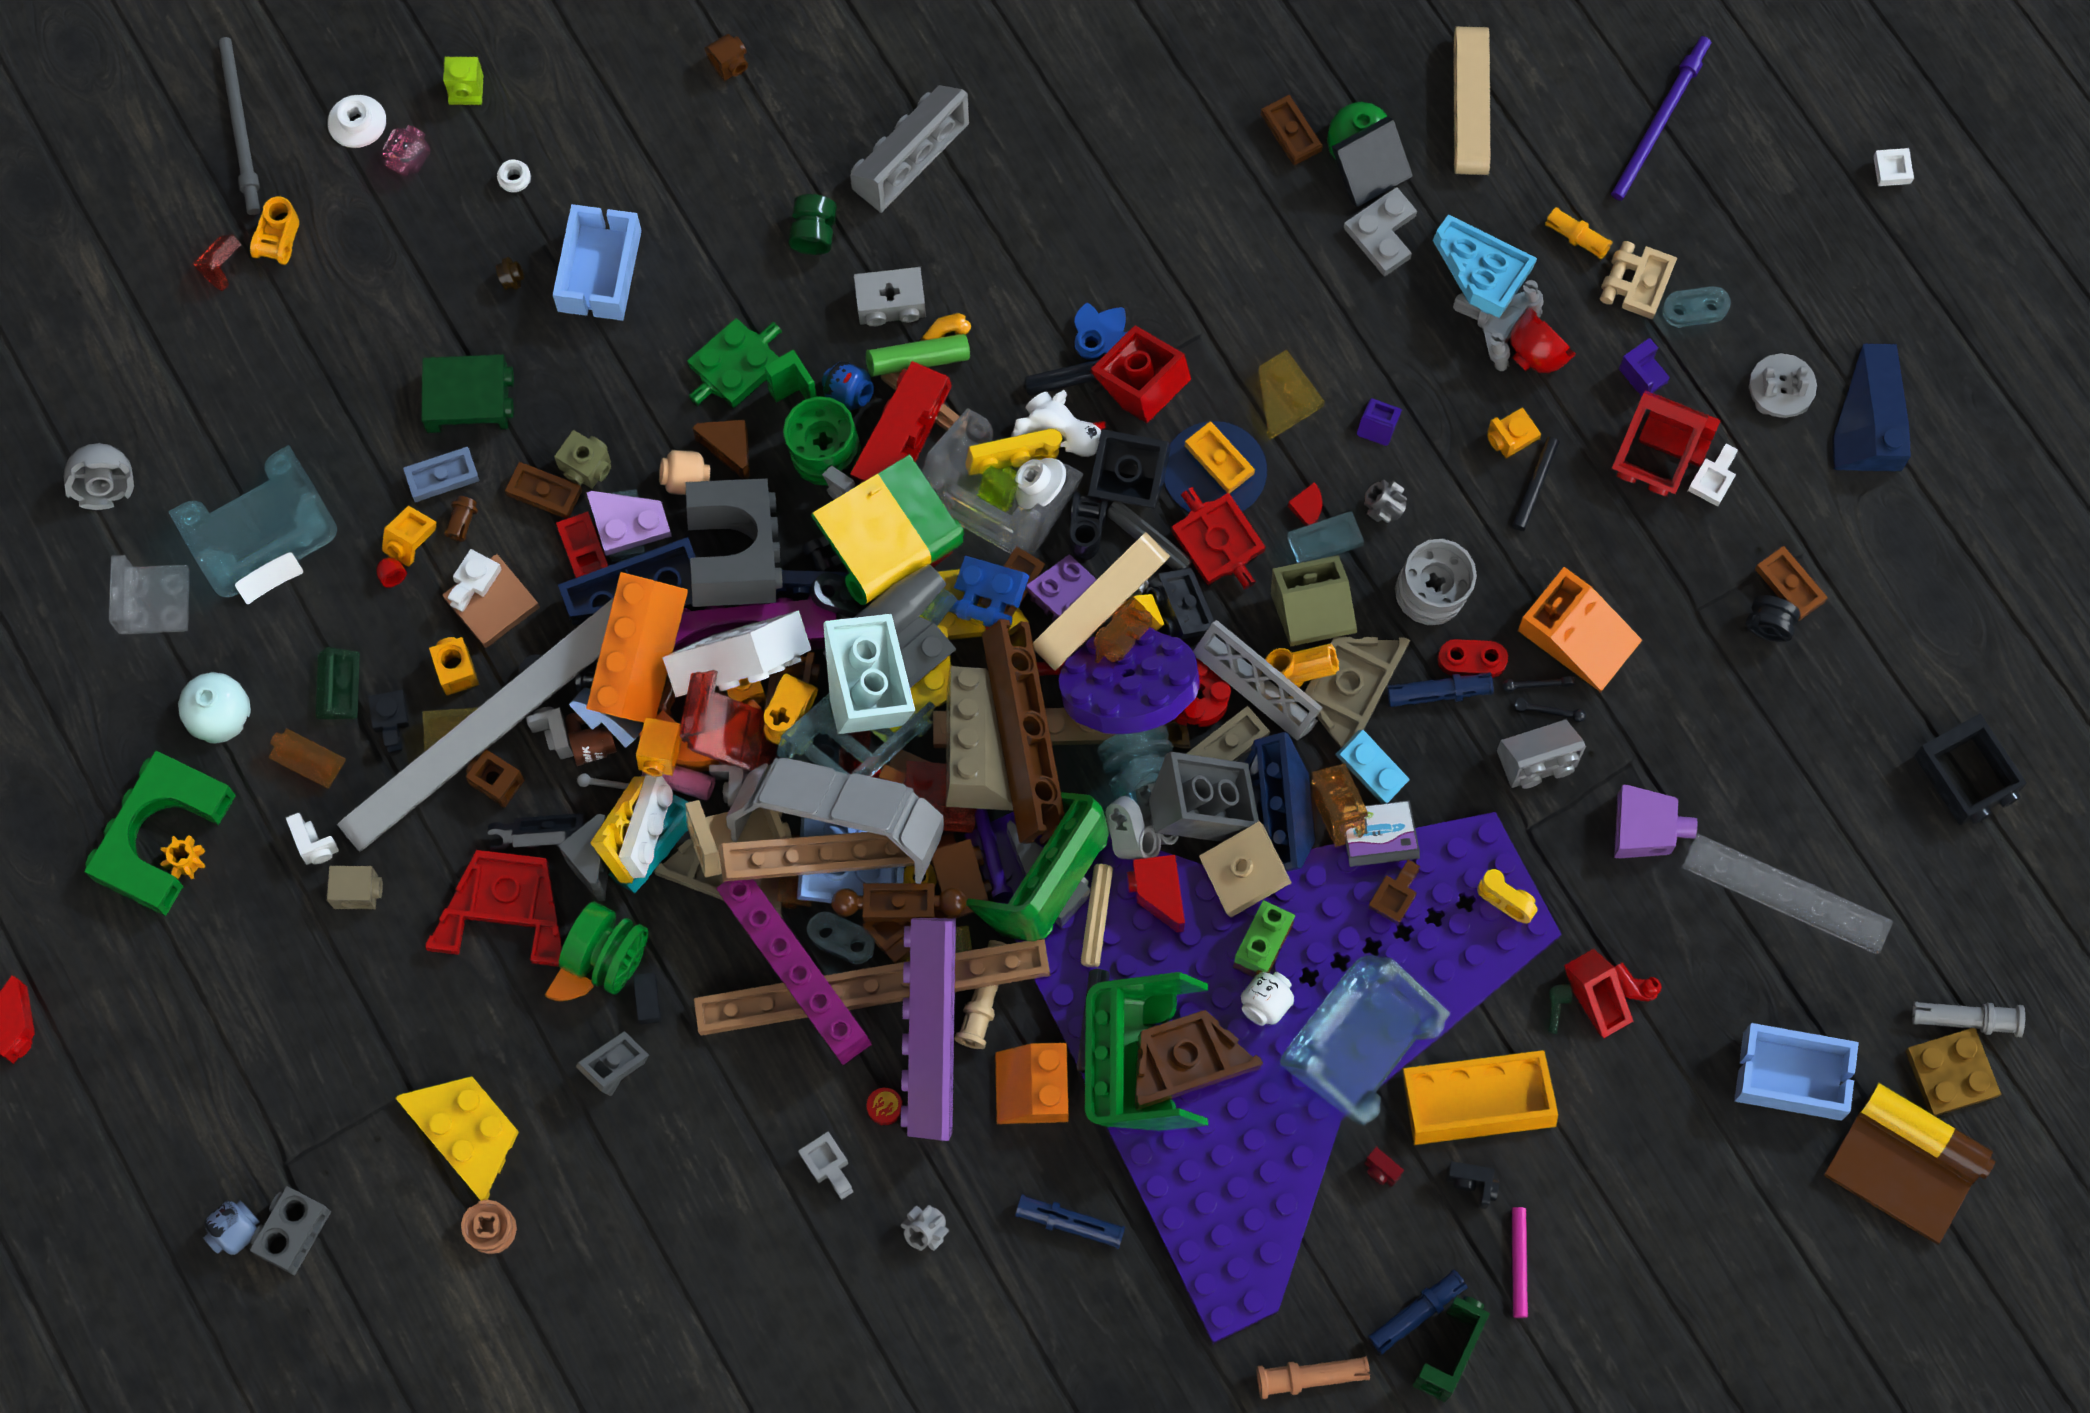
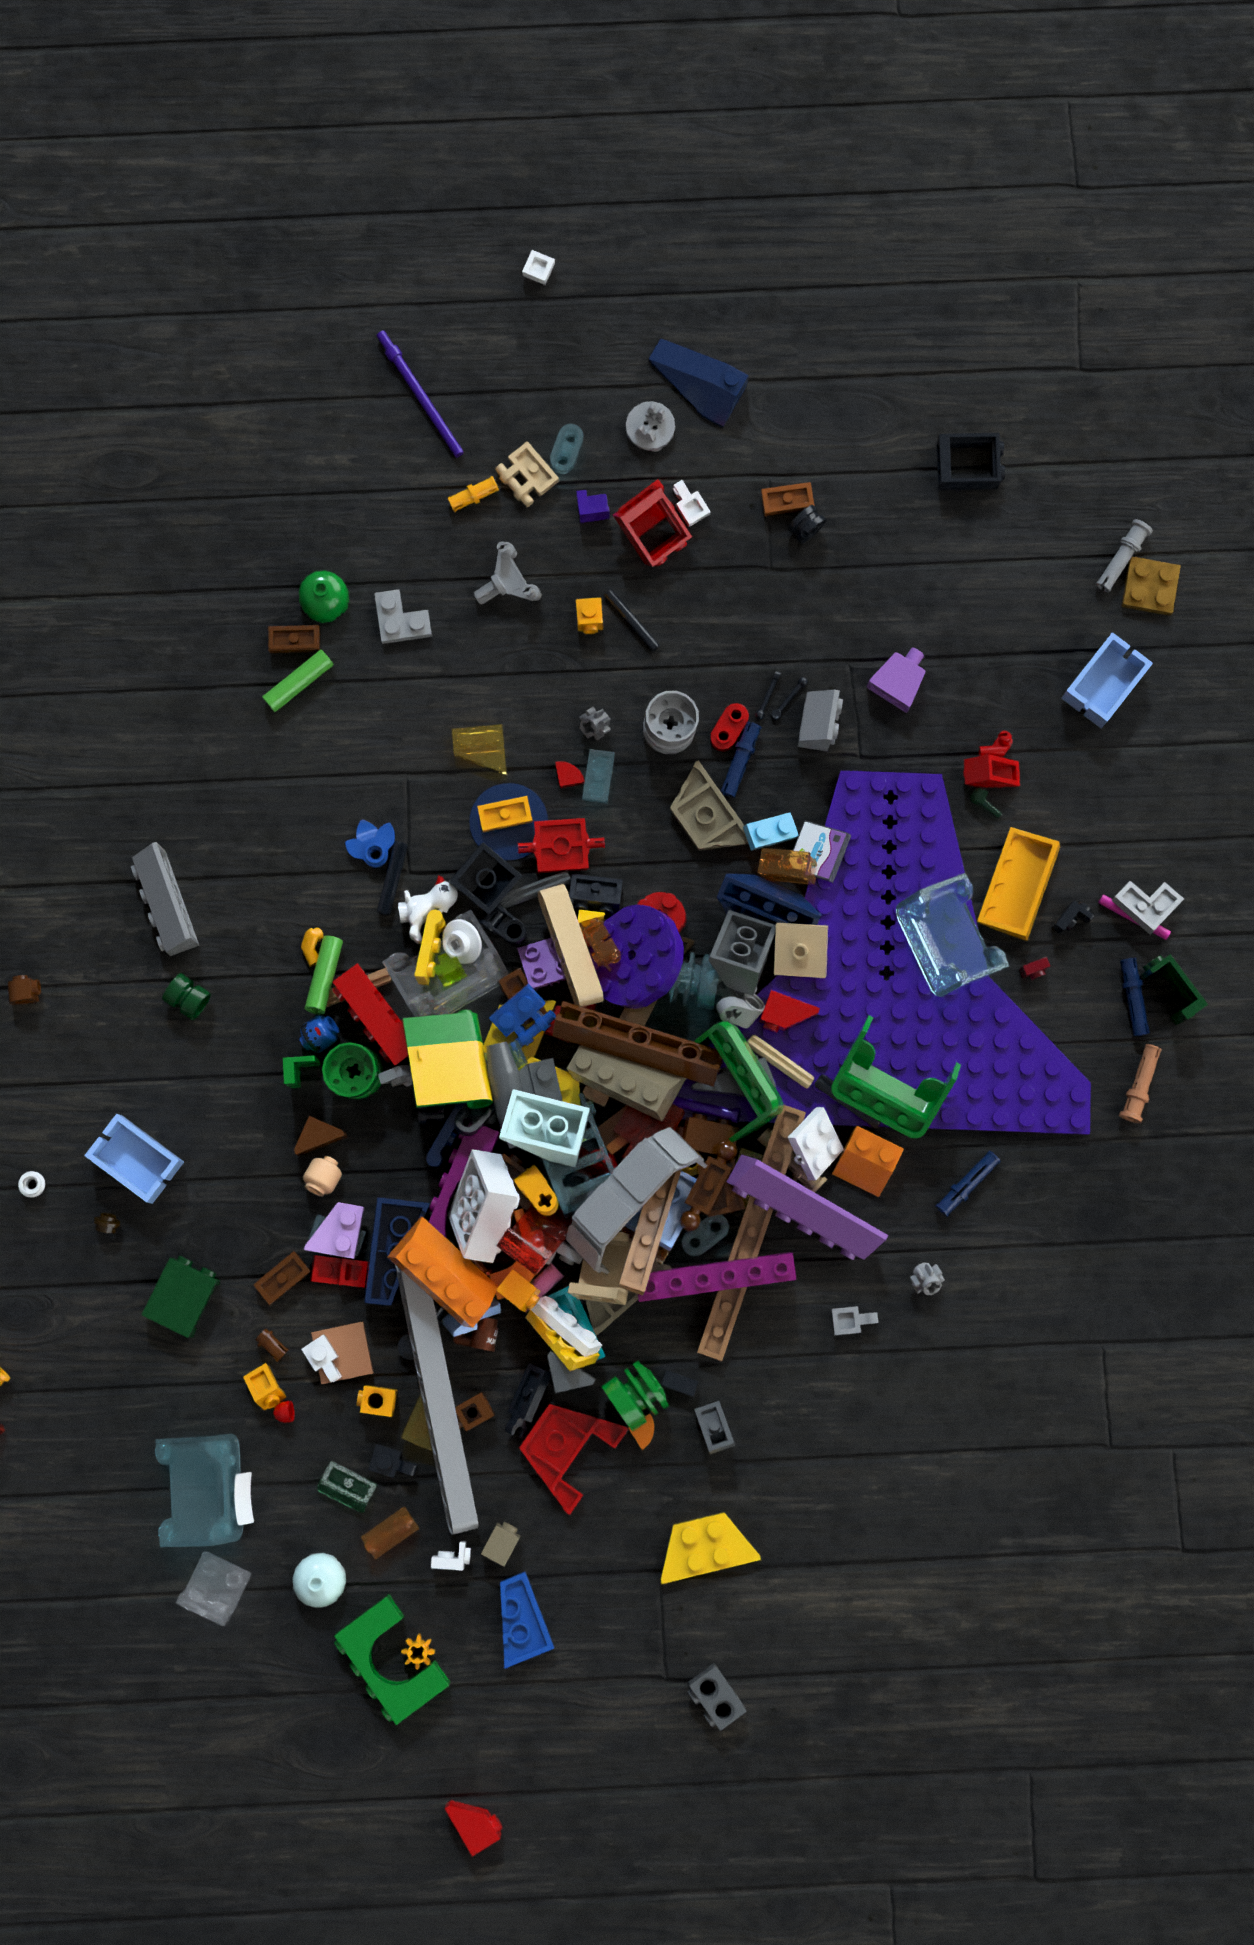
camera: 65 degrees left, 10 degrees up
light grey cylinder [63,443,134,510] -> none
sand blue head [203,1200,259,1255] -> none
sand blue plate [403,447,480,502] -> none
nougat wheel [461,1200,517,1254] -> none
light grey bracket [526,707,574,759] -> none
olive brick [554,430,611,489] -> none
light grey hinge [577,773,629,789] -> none
dark grey arch [685,478,782,607] -> none
green plate [687,318,782,408] -> none
light grey brick [854,267,926,326] -> none
red tile [866,1088,903,1125] -> none
red slope [1091,325,1191,423] -> none
reddish brown wing [1134,1010,1263,1110] -> none
dark tan plate [1186,706,1270,761] -> none
light grey fence [1193,620,1323,741] -> none
bright green hips [1233,900,1295,978] -> none
white head [1241,972,1294,1026] -> none
light orange piece [1265,644,1339,688] -> none
olive slope [1271,555,1357,647] -> none
tile [1332,116,1413,207] -> none
dark purple slope [1357,398,1402,446] -> none
reddish brown plate [1368,859,1420,925] -> none
medium azure plate [1433,214,1537,318] -> none
tan beam [1454,26,1490,175] -> none
yellow plate [1477,869,1538,924] -> none
red cylinder [1510,307,1576,373] -> none
orange slope [1518,567,1642,692] -> none
clear plate [1682,833,1893,955] -> none
reddish brown door [1823,1082,1996,1245] -> none
none -> bright green piece [262,649,334,712]
none -> blue wing [500,1571,554,1669]
none -> white plate [788,1107,844,1180]
none -> light grey plate [1112,881,1184,935]

